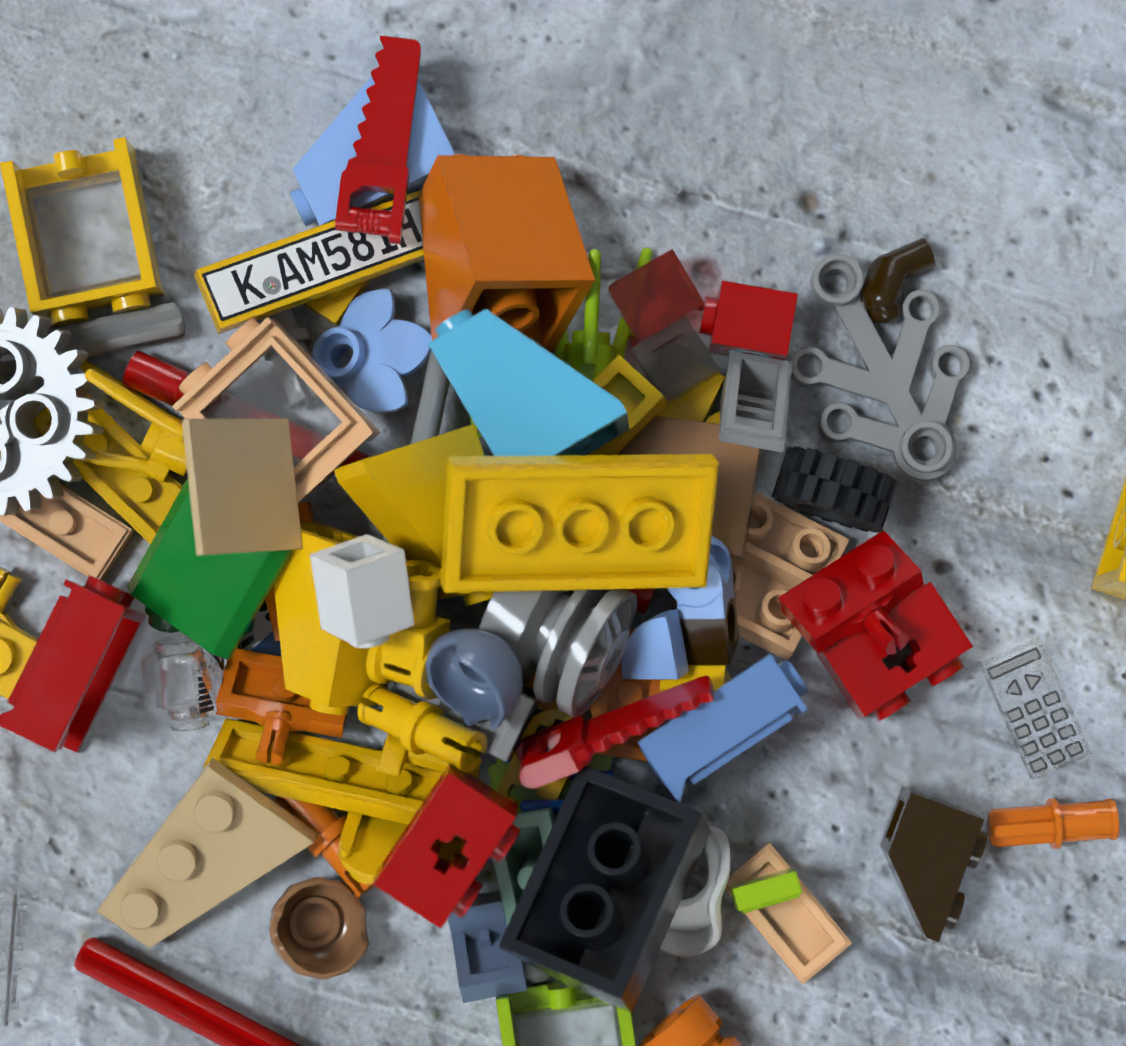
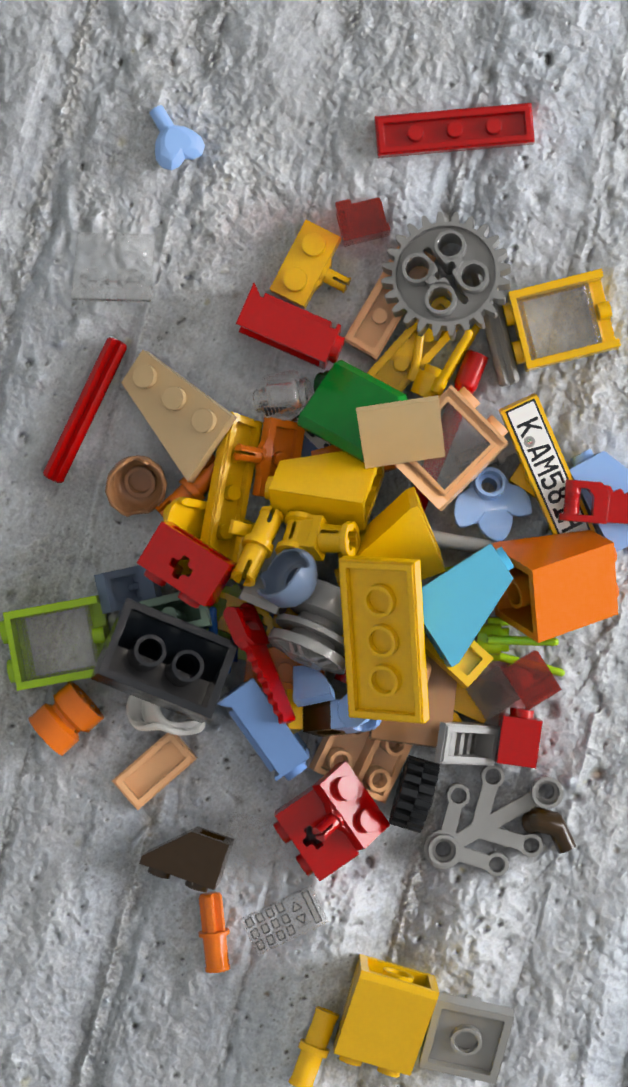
camera: 90 degrees right, 5 degrees up
white brick [310,534,414,648] -> none
lime tile [728,868,802,914] -> none

